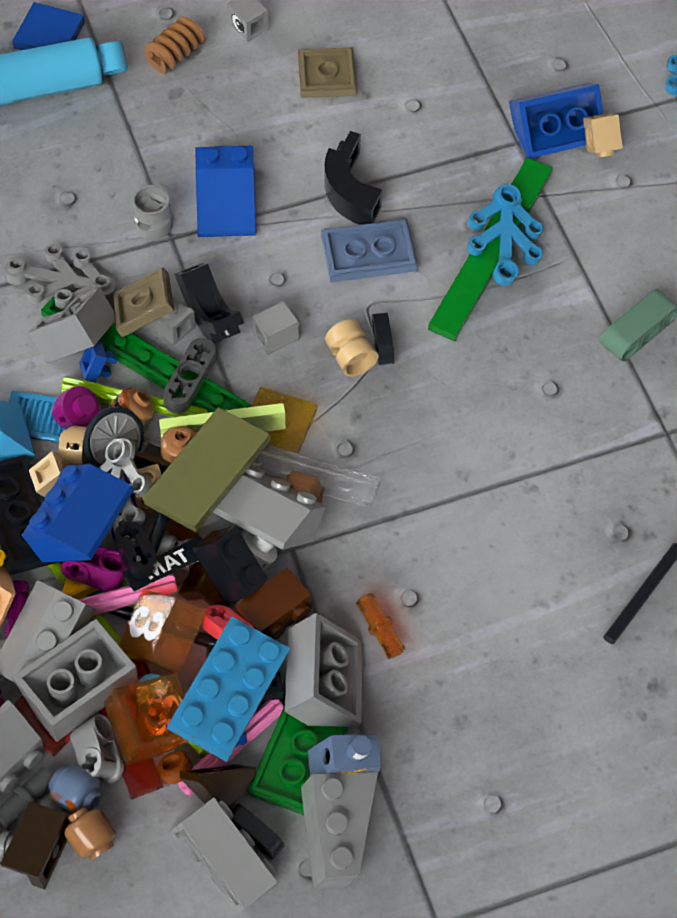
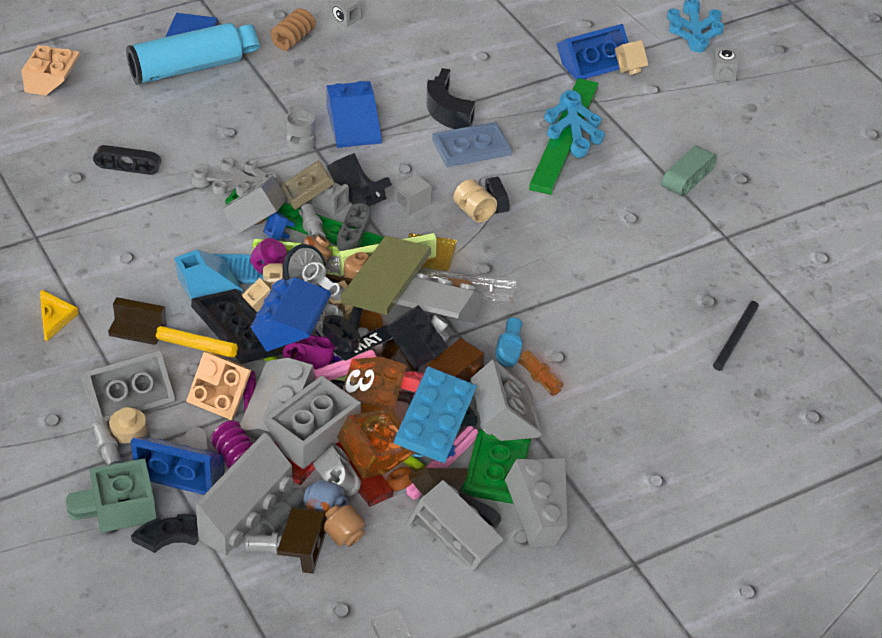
camera: 10 degrees left, 15 degrees down
dark tan tile [298,47,356,98] -> none
sand blue torso [307,734,381,776] -> none
none -> light grey pin [299,204,326,238]
none -> dark azure arm [495,317,523,367]

